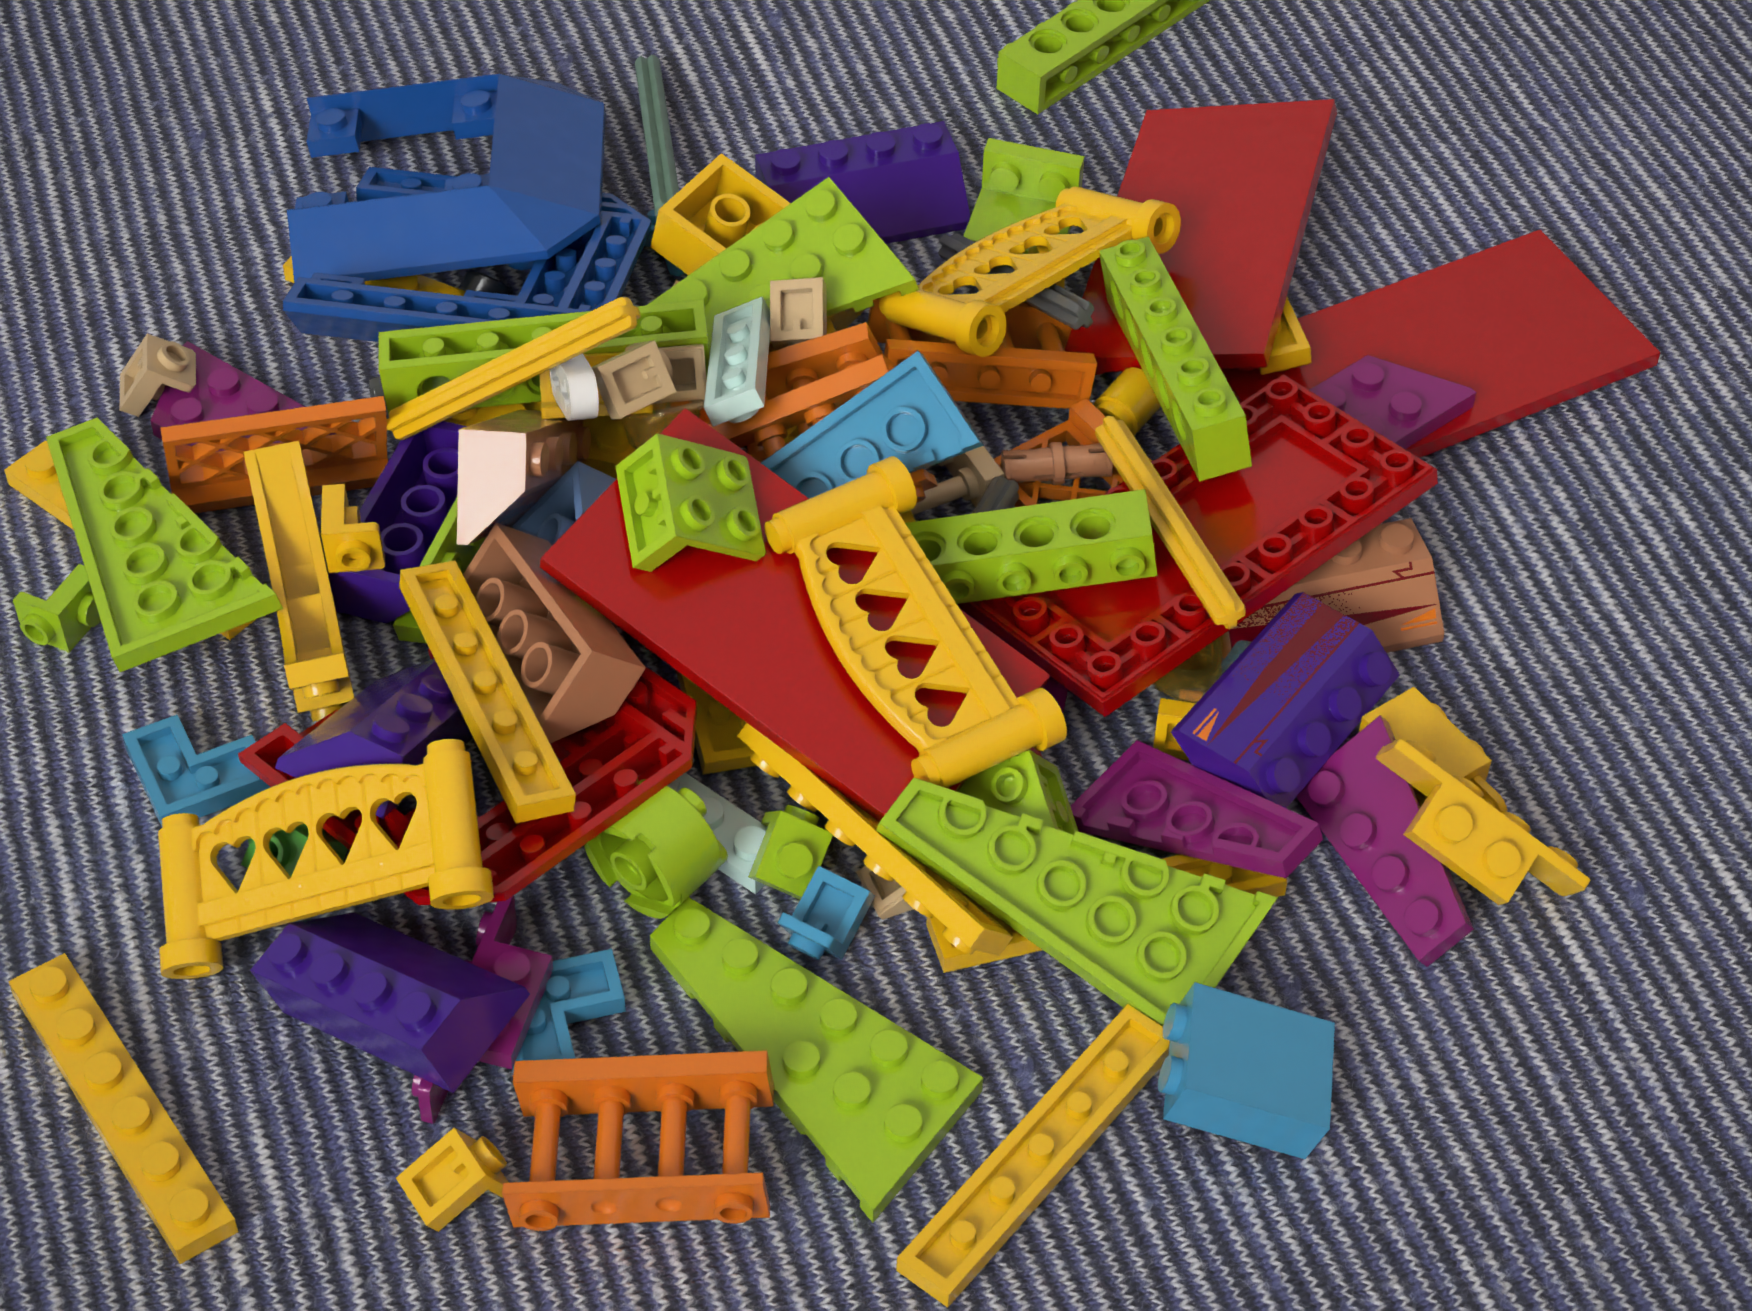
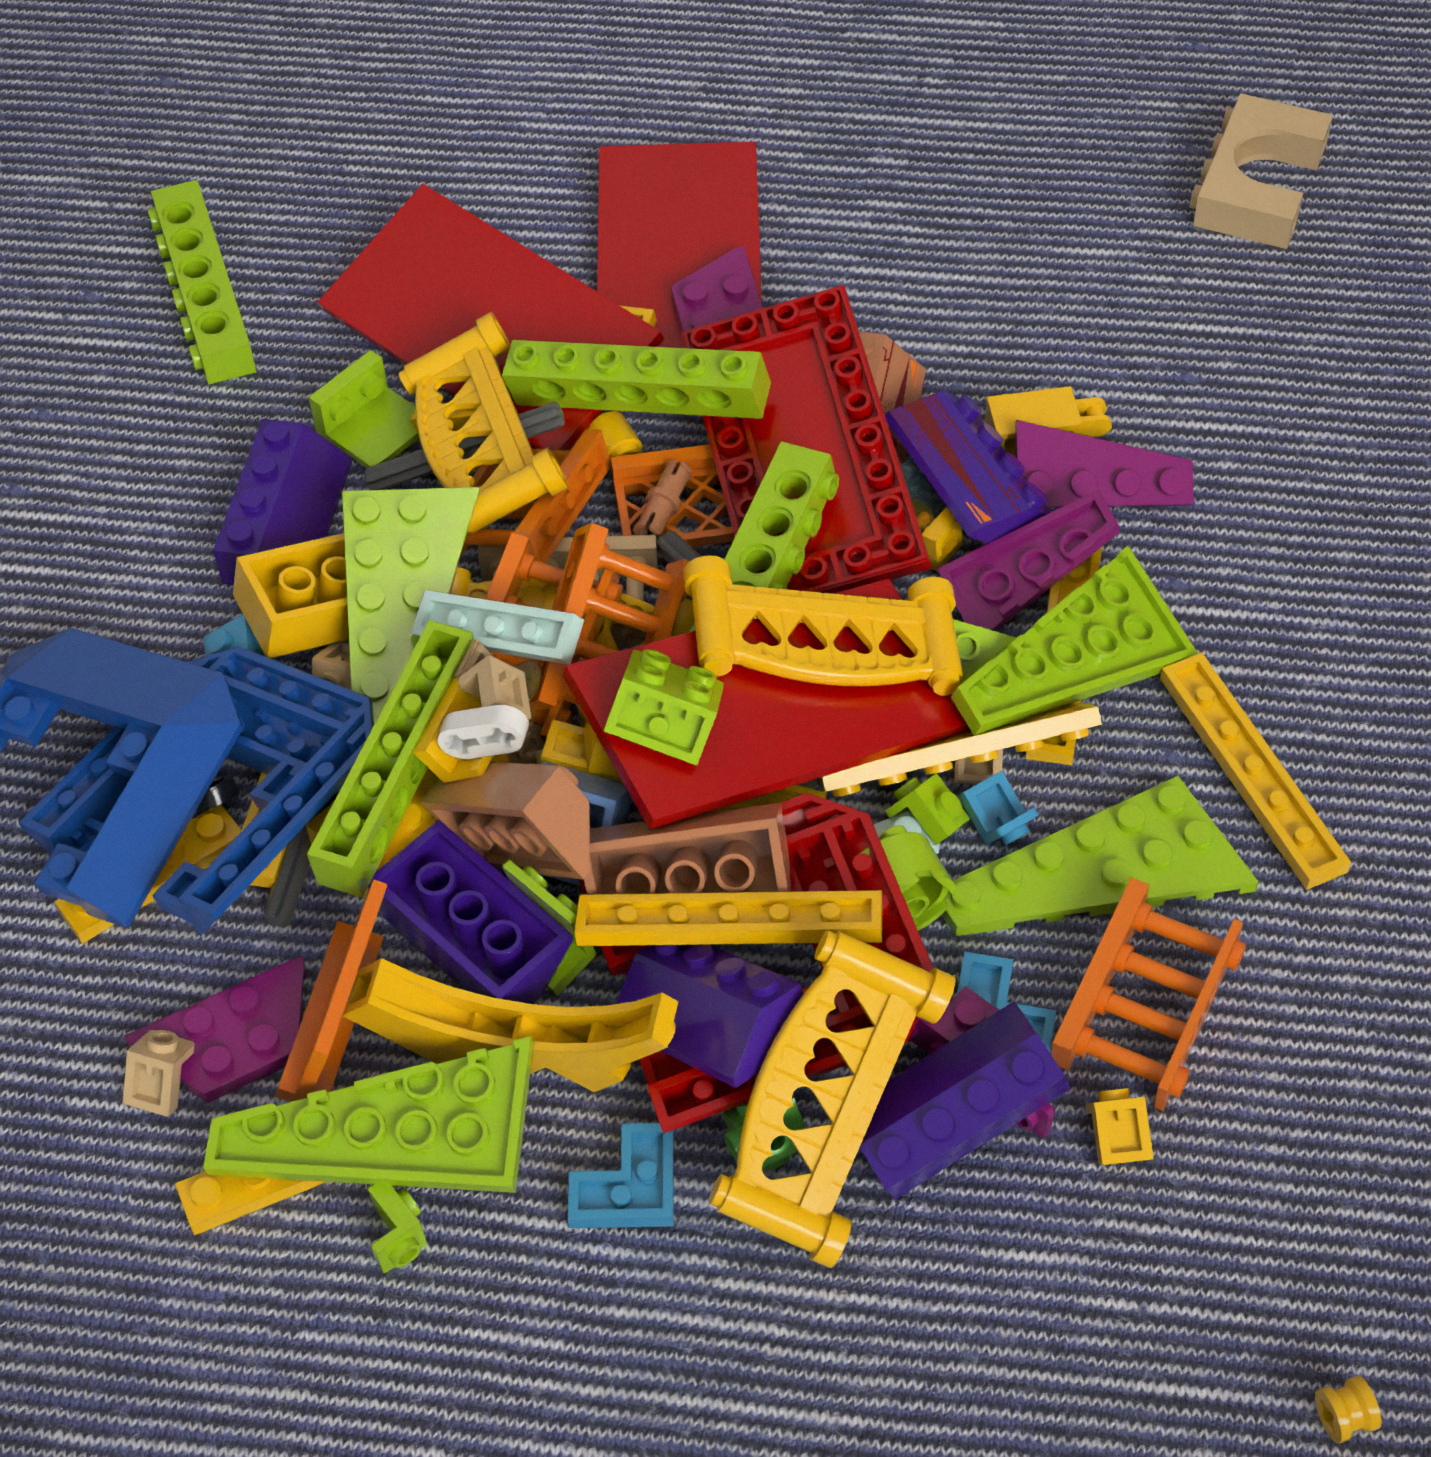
camera: 60 degrees left, 5 degrees up
yellow plate [8,953,238,1264] -> none
yellow bracket [321,484,385,573] -> none
yellow axle [386,296,640,440] -> none
sand green axle [635,55,679,218] -> none
dark azure wing [761,351,984,499] -> none
tan bracket [770,277,827,350] -> none
yellow axle [1095,415,1246,629] -> none
dark azure brick [1158,982,1335,1159] -> none
yellow bracket [1376,739,1591,905] -> none

